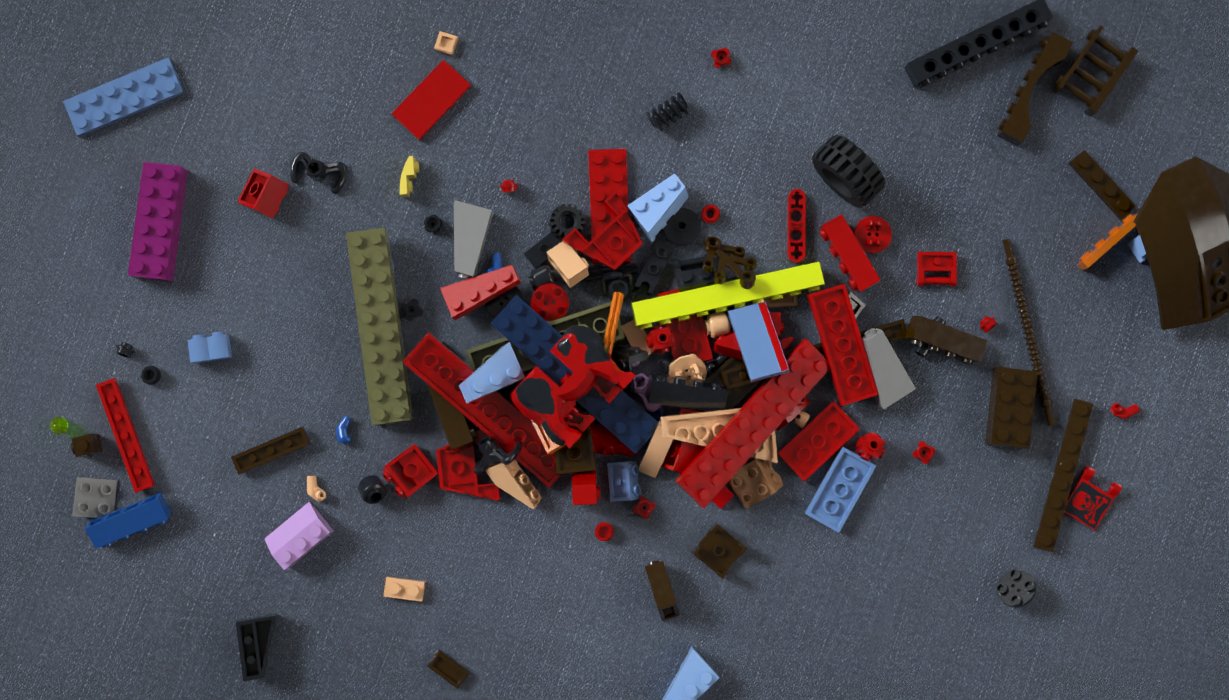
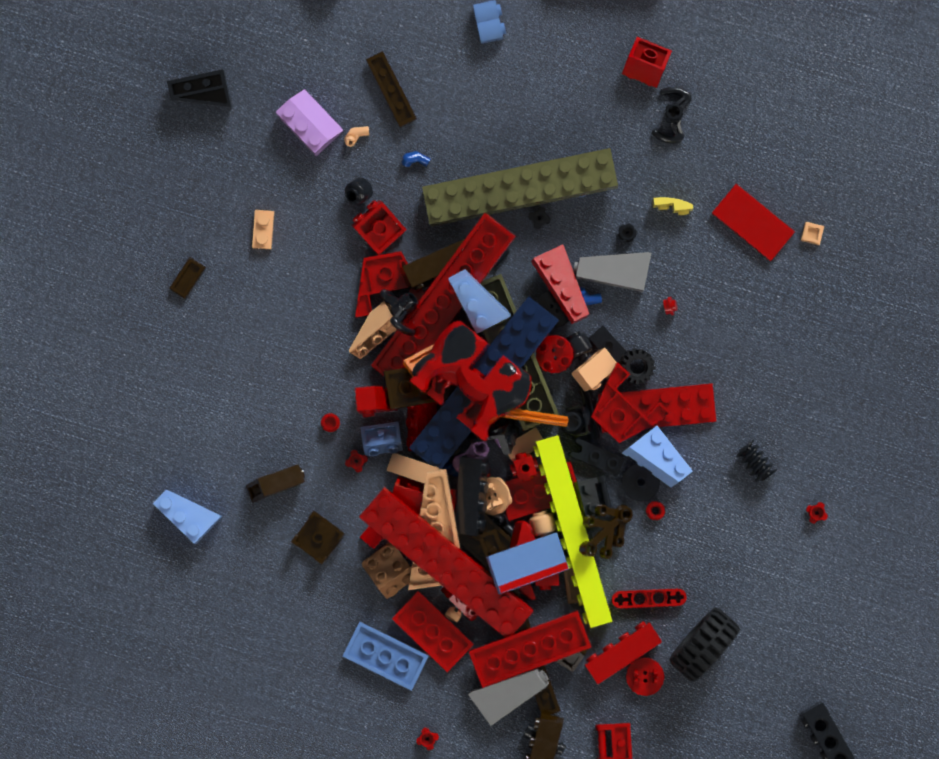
camera: 90 degrees right, 0 degrees up
red brick [855,432,886,462] -> none

